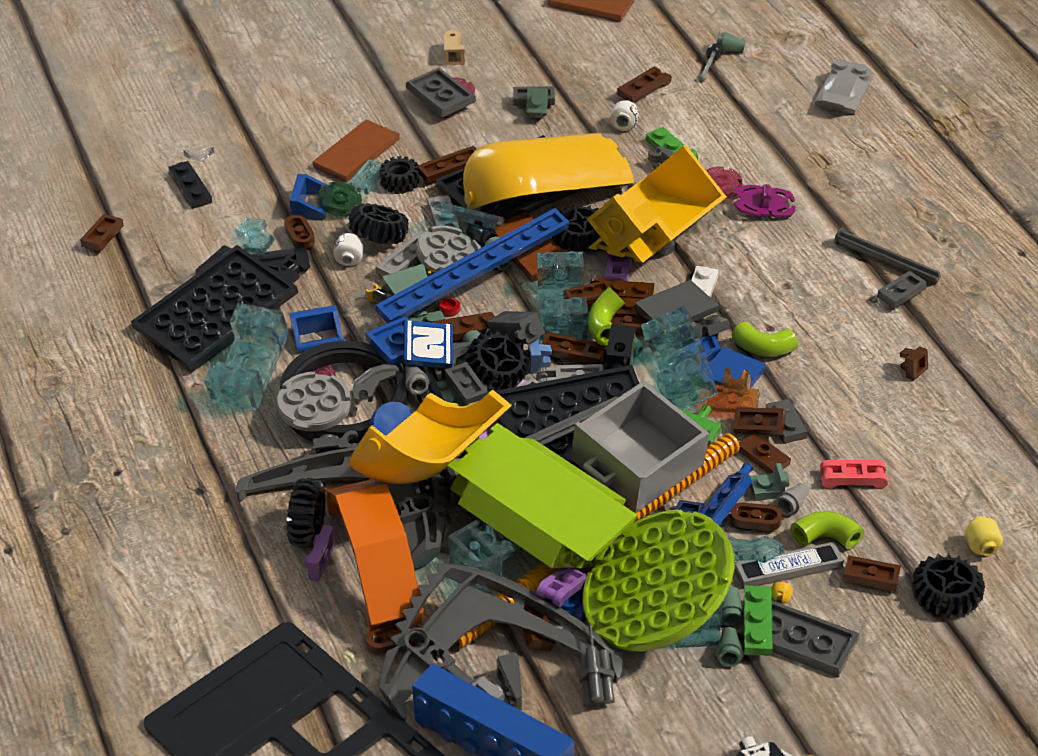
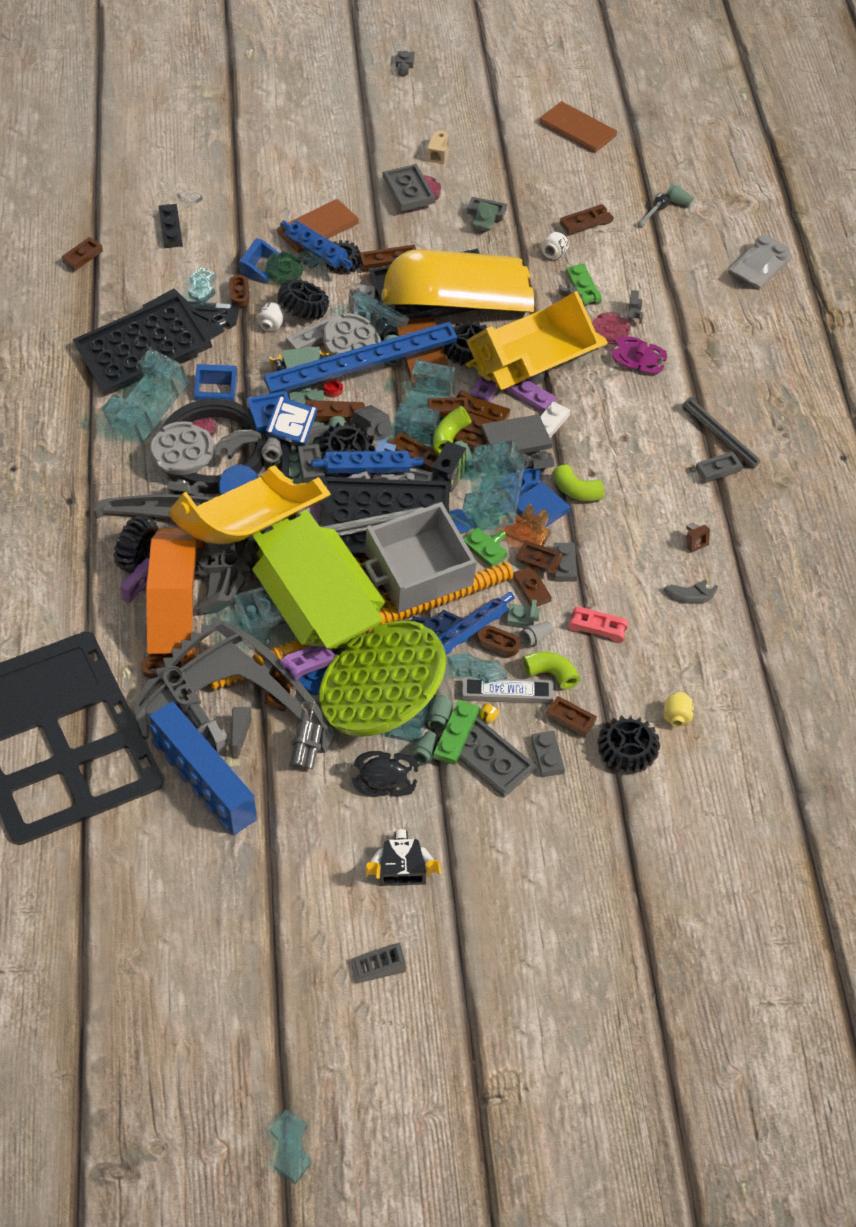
camera: 15 degrees right, 10 degrees up
none -> blue plate [280,220,353,269]
none -> blue plate [311,451,423,473]
none -> black shield [352,751,418,796]
none -> medium lavender plate [504,379,557,413]
none -> dark grey plate [531,731,565,777]
none -> dark grey plate [628,290,643,324]
none -> dark grey piece [664,580,718,603]

